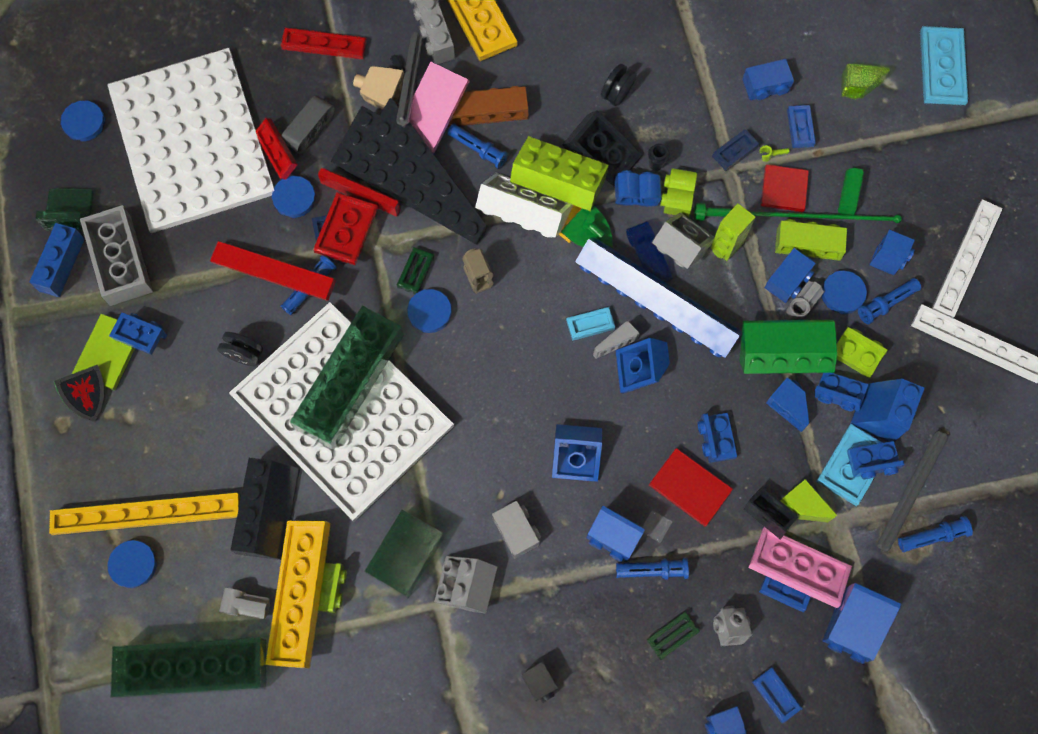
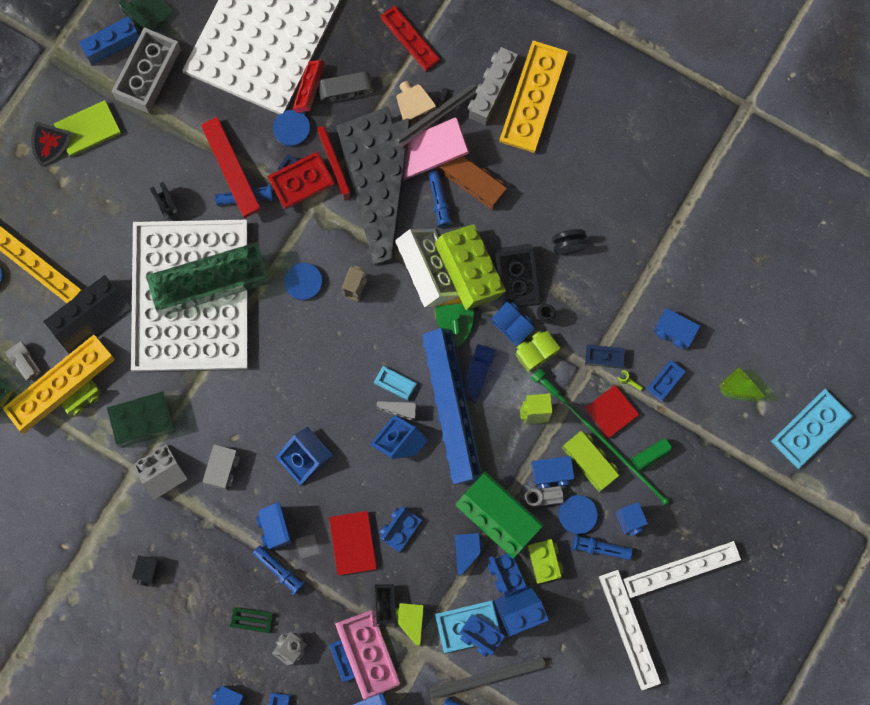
camera: 40 degrees right, 5 degrees up
blue bracket [109,312,167,355] -> none
dark green tile [397,247,434,294] -> none
light grey brick [652,212,715,269] -> none

